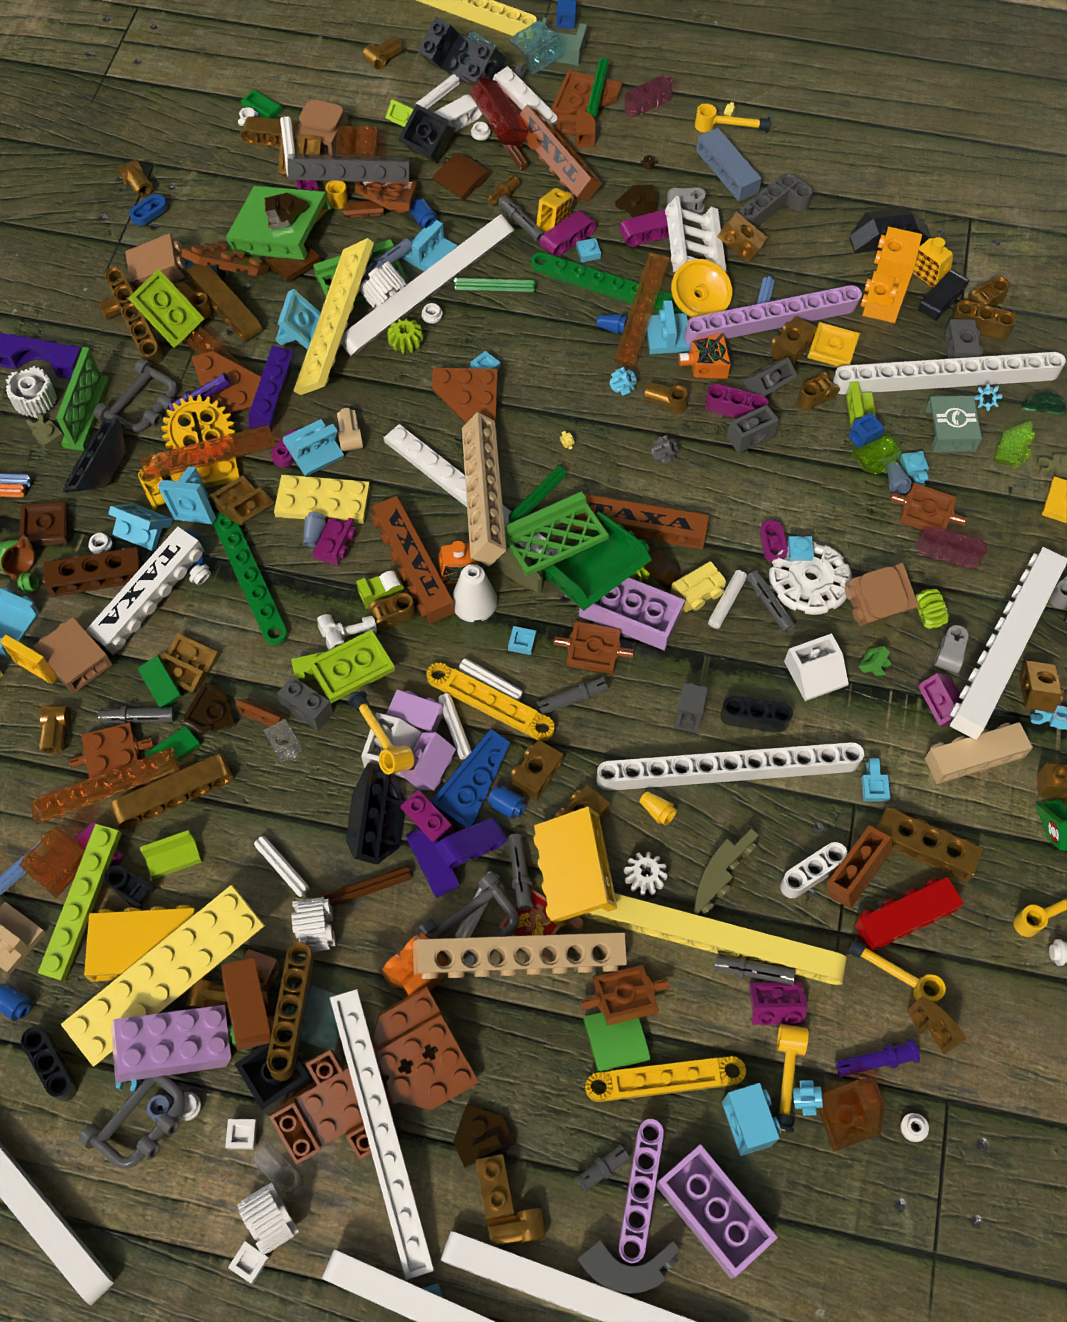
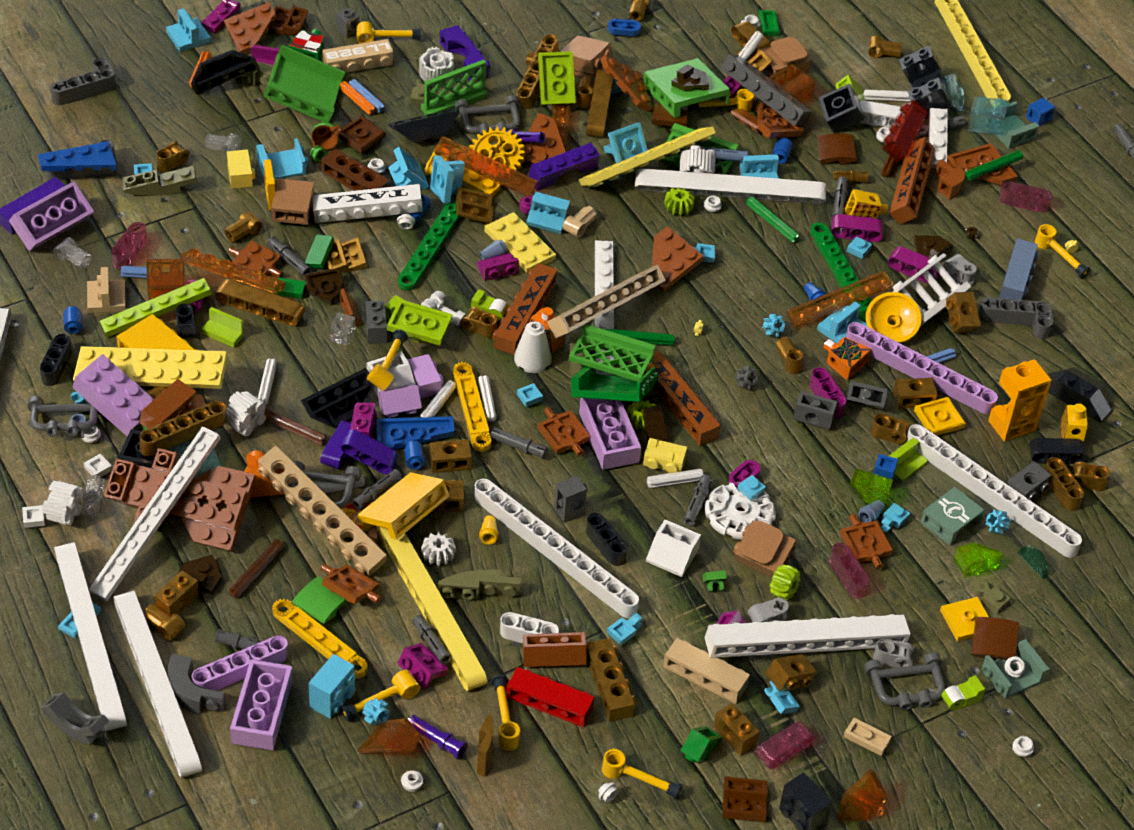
camera: 45 degrees right, 15 degrees down
none -> reddish brown axle [229,539,284,598]

